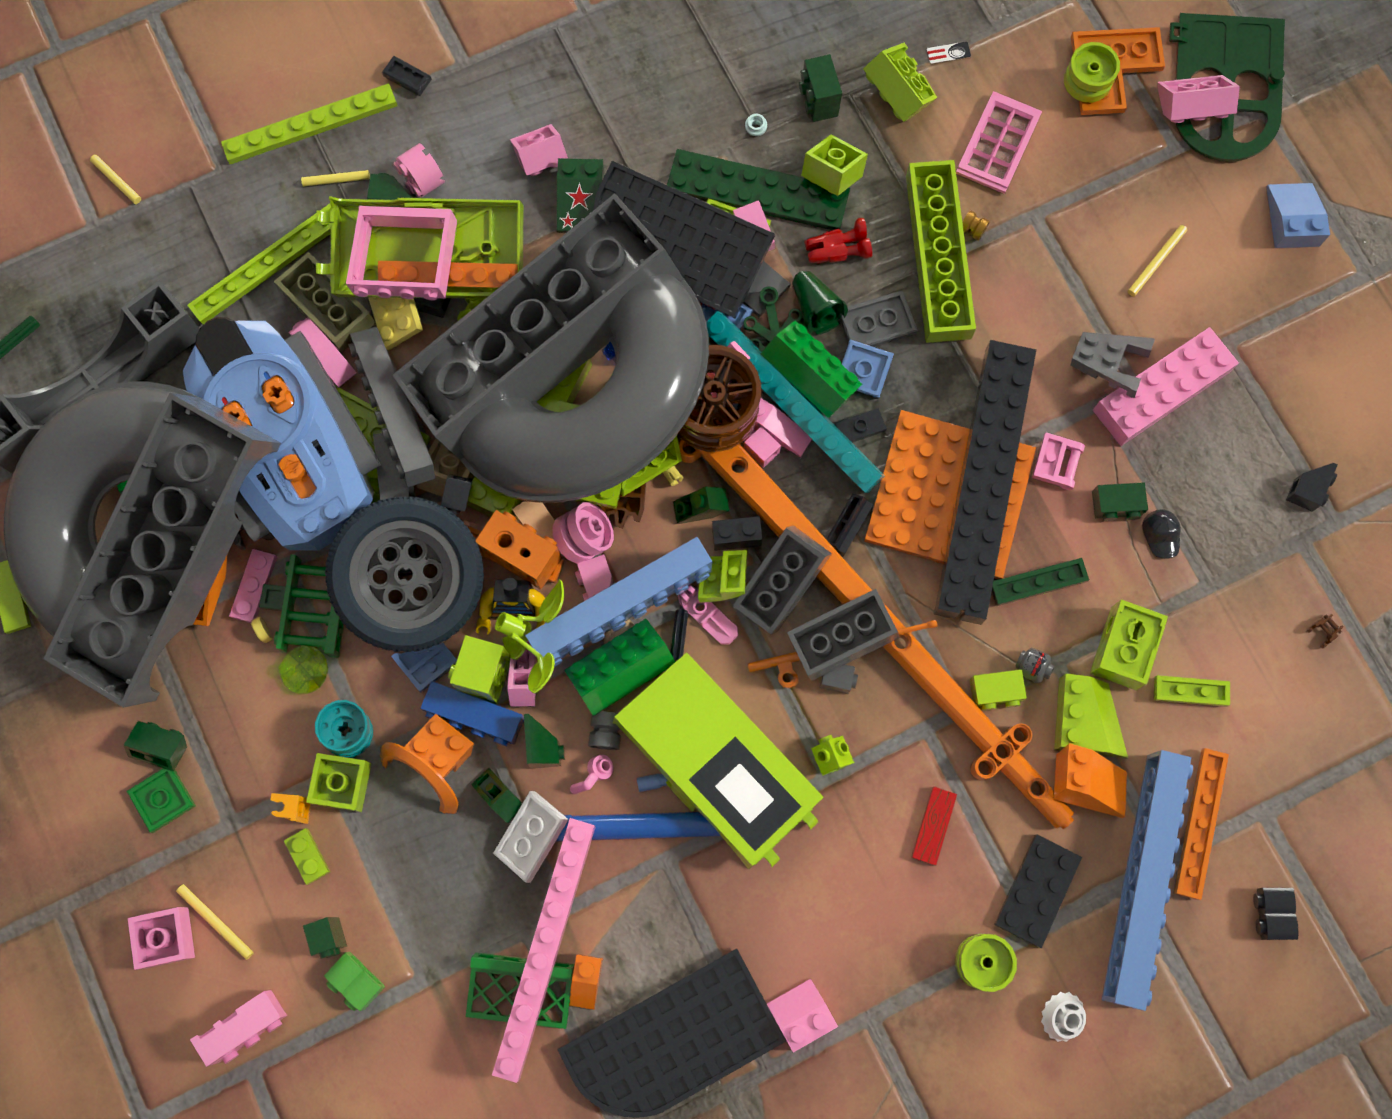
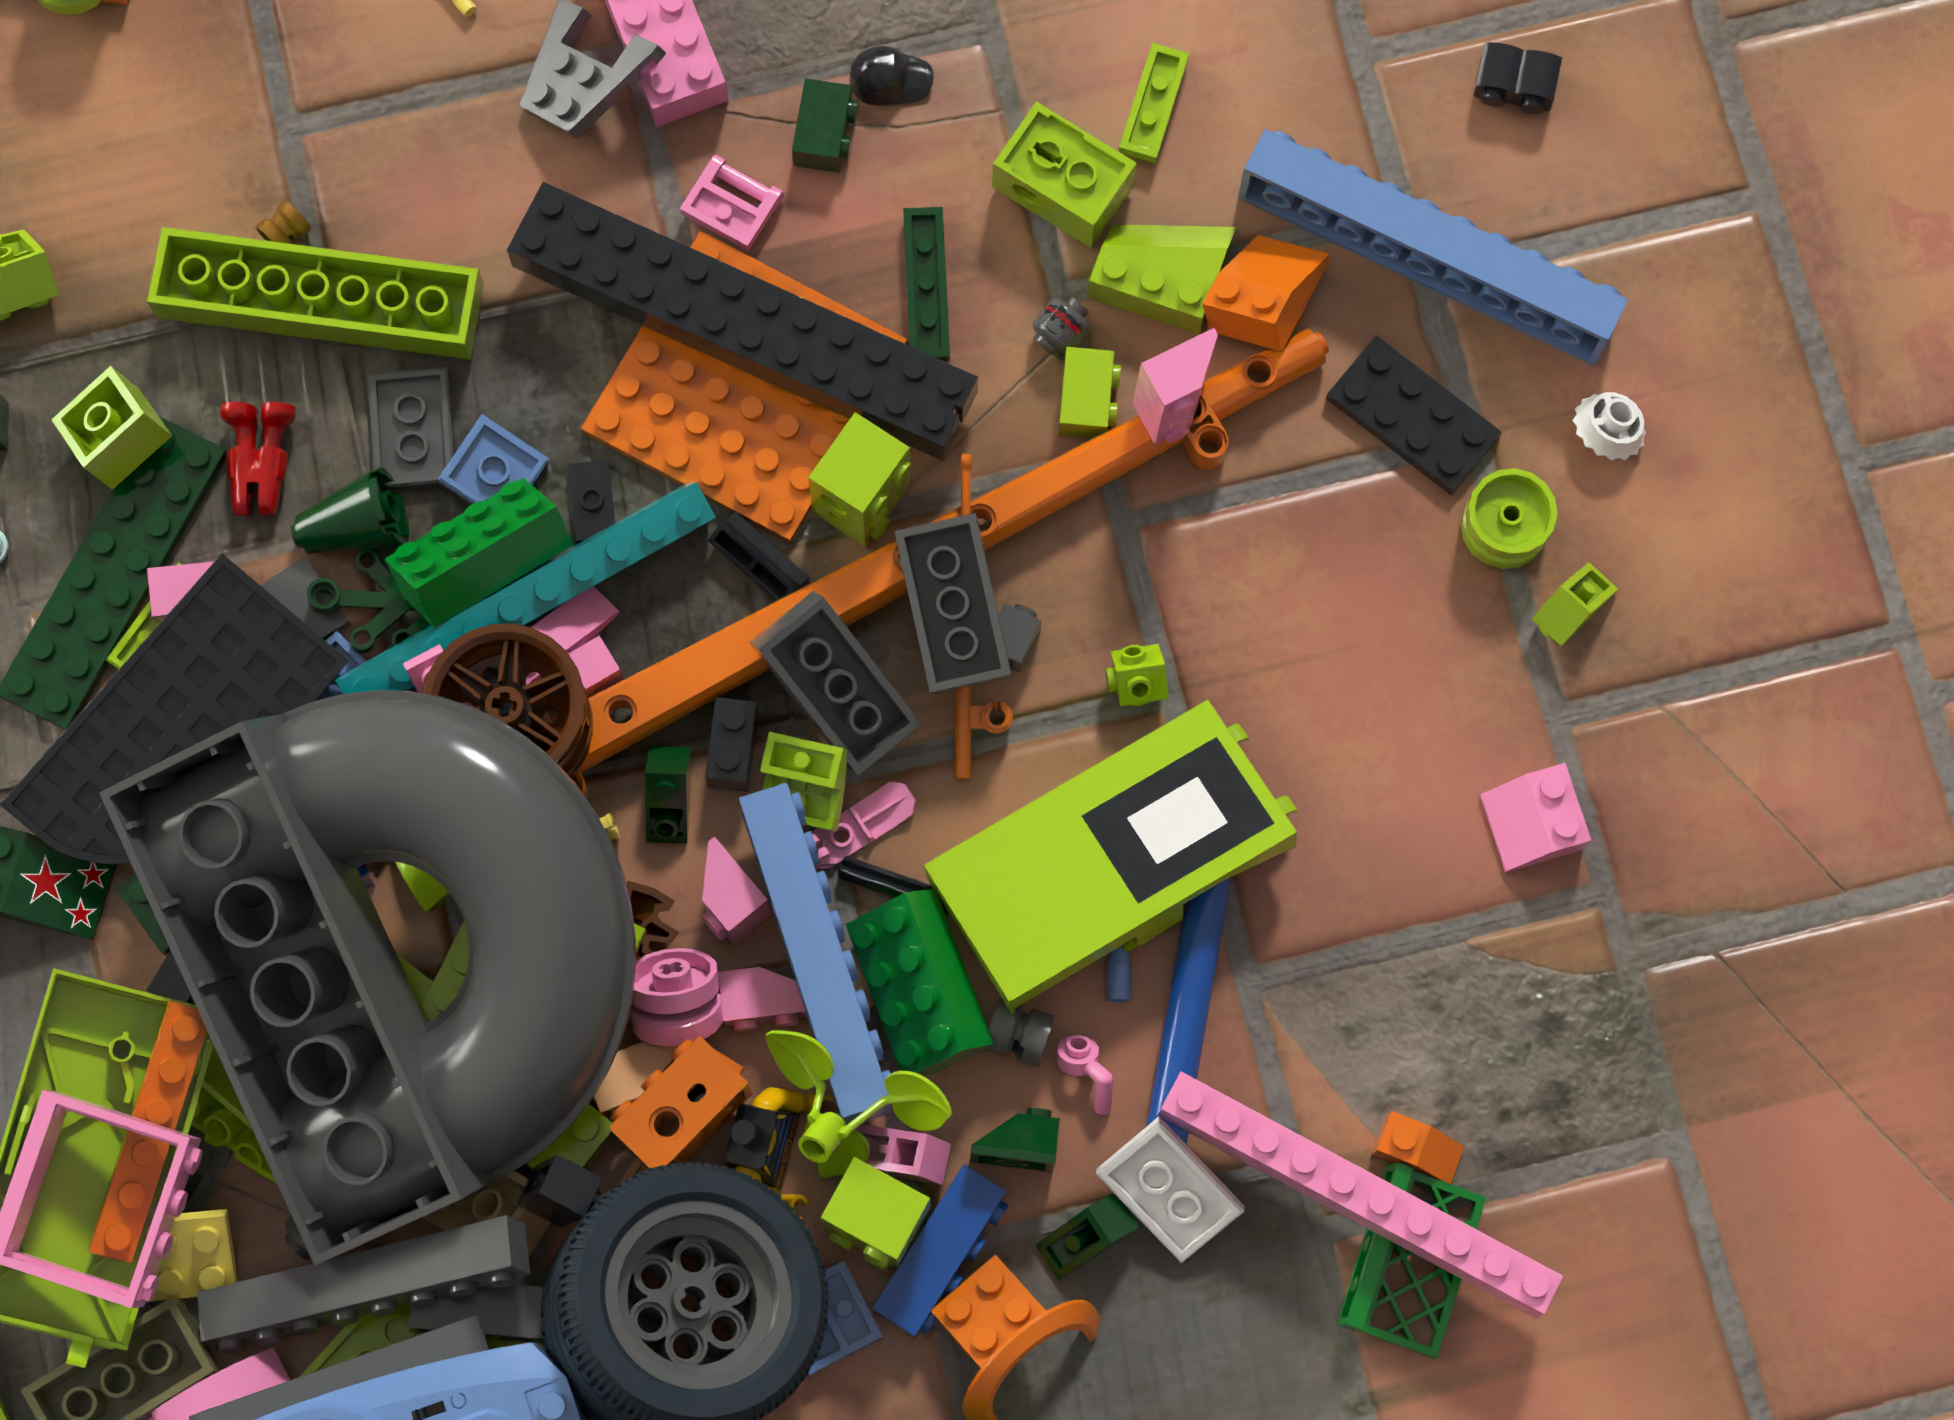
camera: 80 degrees left, 0 degrees up
black plate [557,948,786,1118] -> none
red tile [911,786,957,866] -> none
bright pink piece [956,91,1042,194] -> none
orange plate [1174,748,1229,900] -> none
none -> bright pink slope [702,836,772,946]
none -> lime piece [808,412,912,548]
none -> bright pink slope [1132,328,1218,445]
none -> lime slope [1532,562,1618,646]

